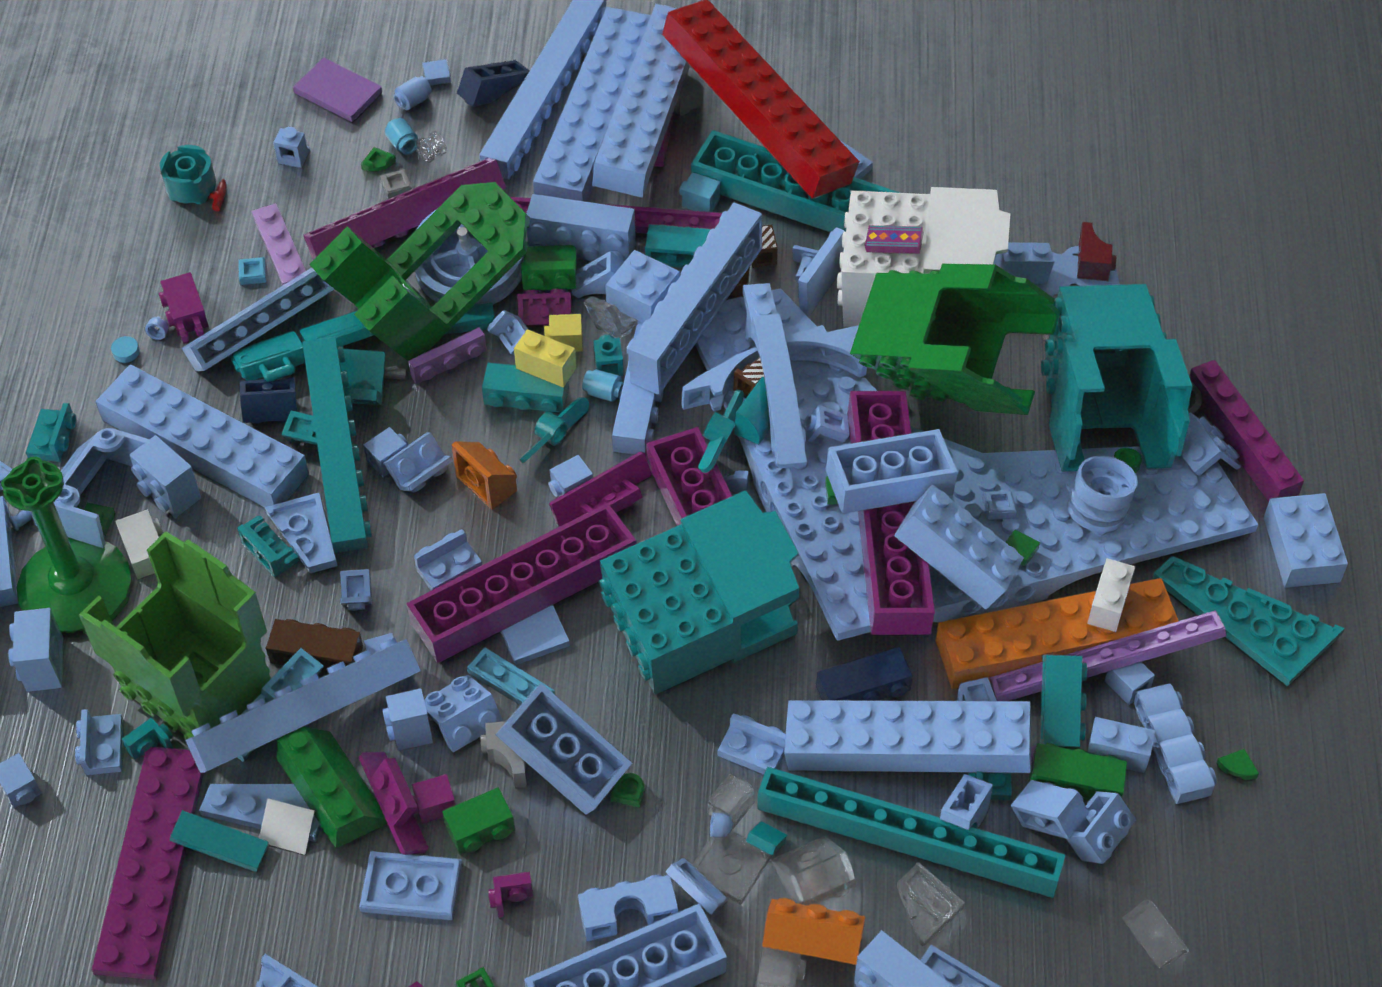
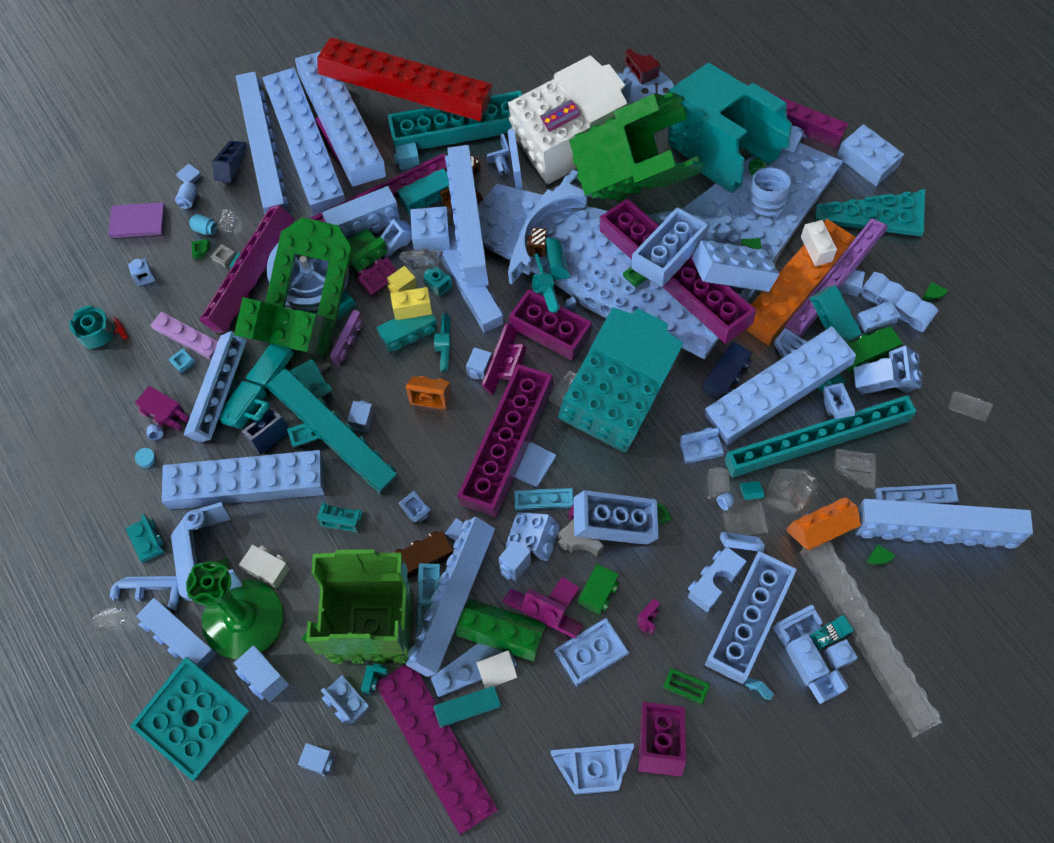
camera: 35 degrees left, 10 degrees up
light blue brick [129,435,201,518] -> none
light blue wing [265,493,338,573] -> none
light blue bracket [383,432,453,492] -> none
light blue bracket [414,529,482,590] -> none
light blue bracket [487,310,529,356] -> none
medium azure brick [582,369,624,402] -> none
light blue slope [742,283,807,468] -> none
light blue bracket [803,405,849,443] -> none

